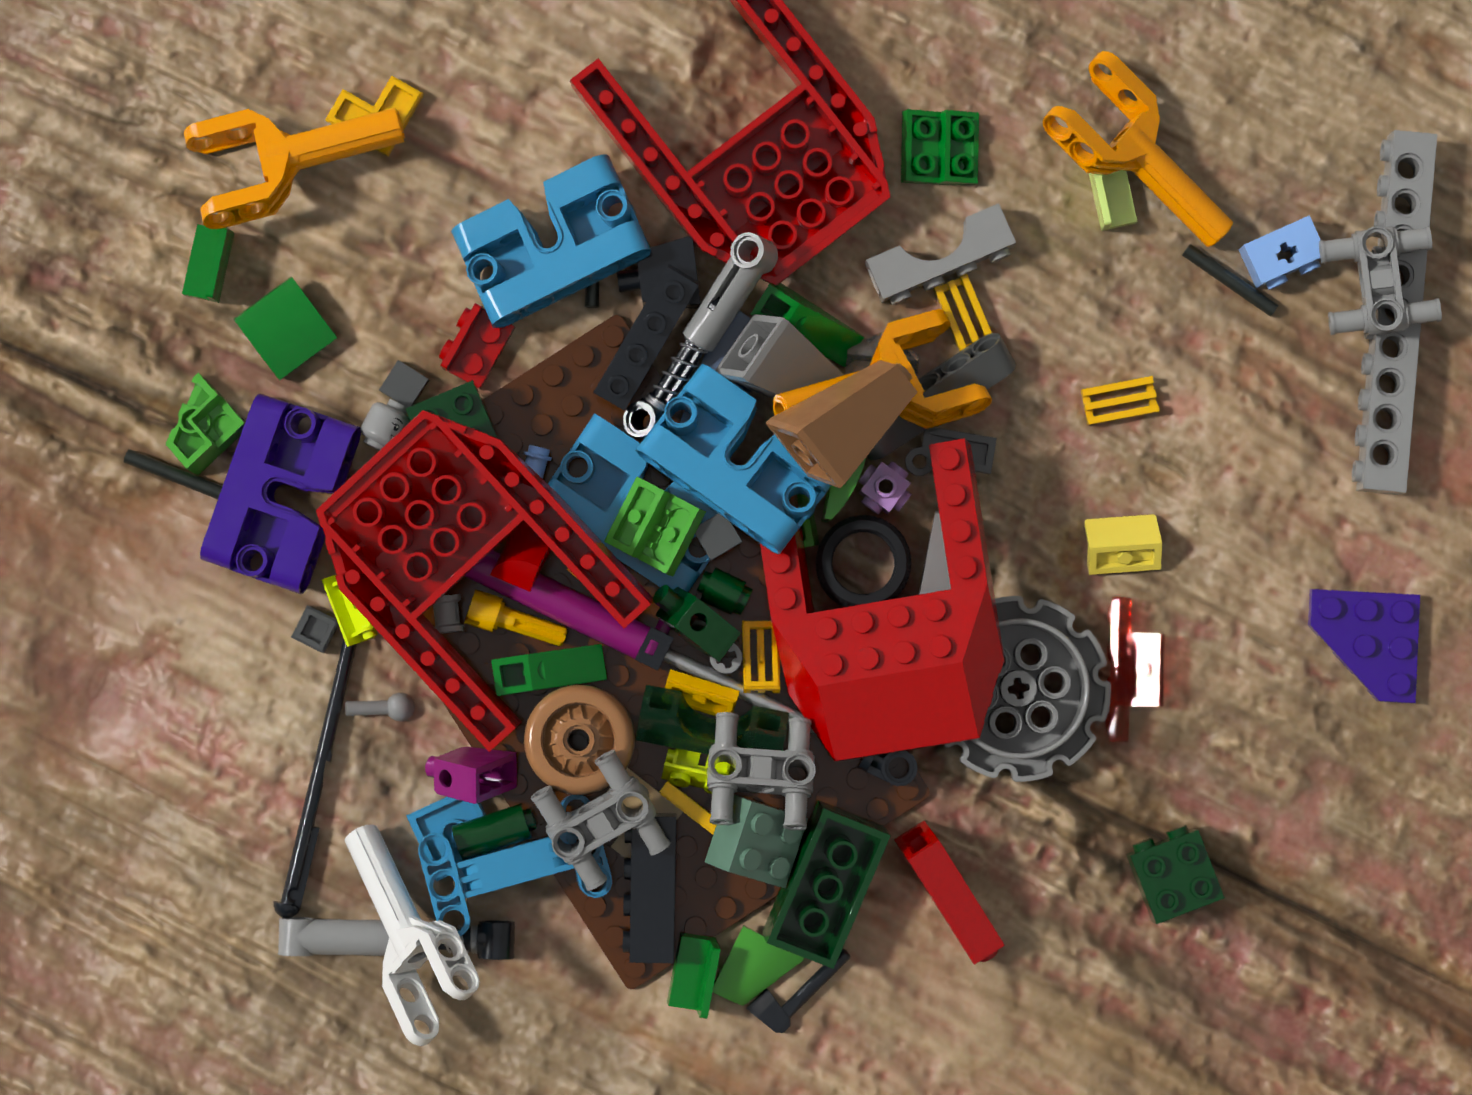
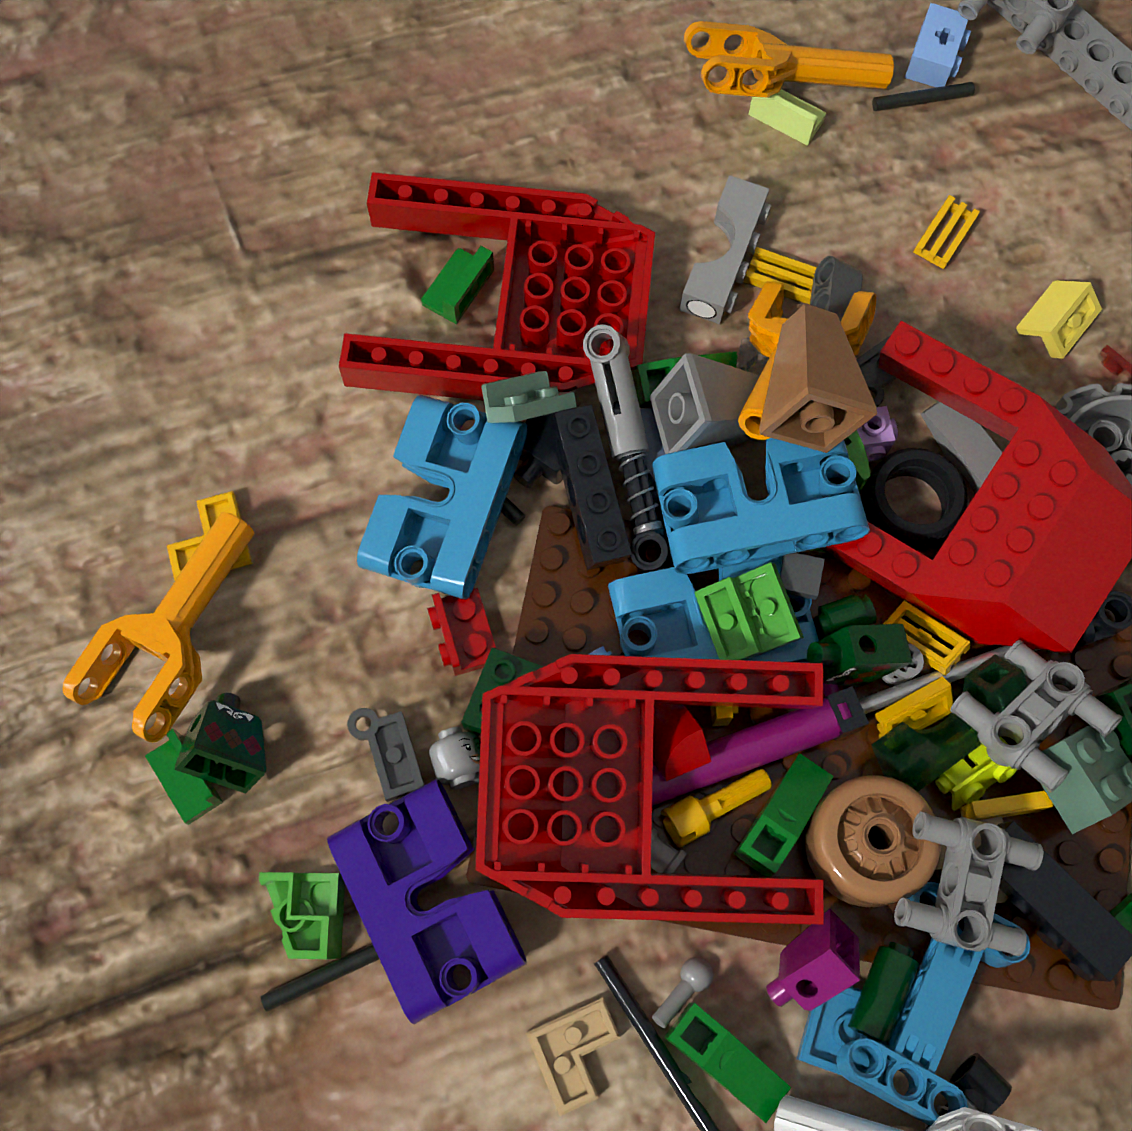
camera: 50 degrees left, 15 degrees down
green slope [234,276,337,381] -> none
dark grey tile [291,605,339,654] -> none
neon yellow hinge [321,575,378,647] -> none
dark grey tile [379,360,430,408] -> none
green slope [901,109,979,185] -> none
none -> dark green torso [174,693,266,794]
none -> dark grey hinge [347,708,424,802]
none -> green panel [421,246,494,325]
none -> sand green bracket [481,371,577,423]
none -> tan tile [526,998,620,1116]
none -> green slope [664,1003,791,1123]

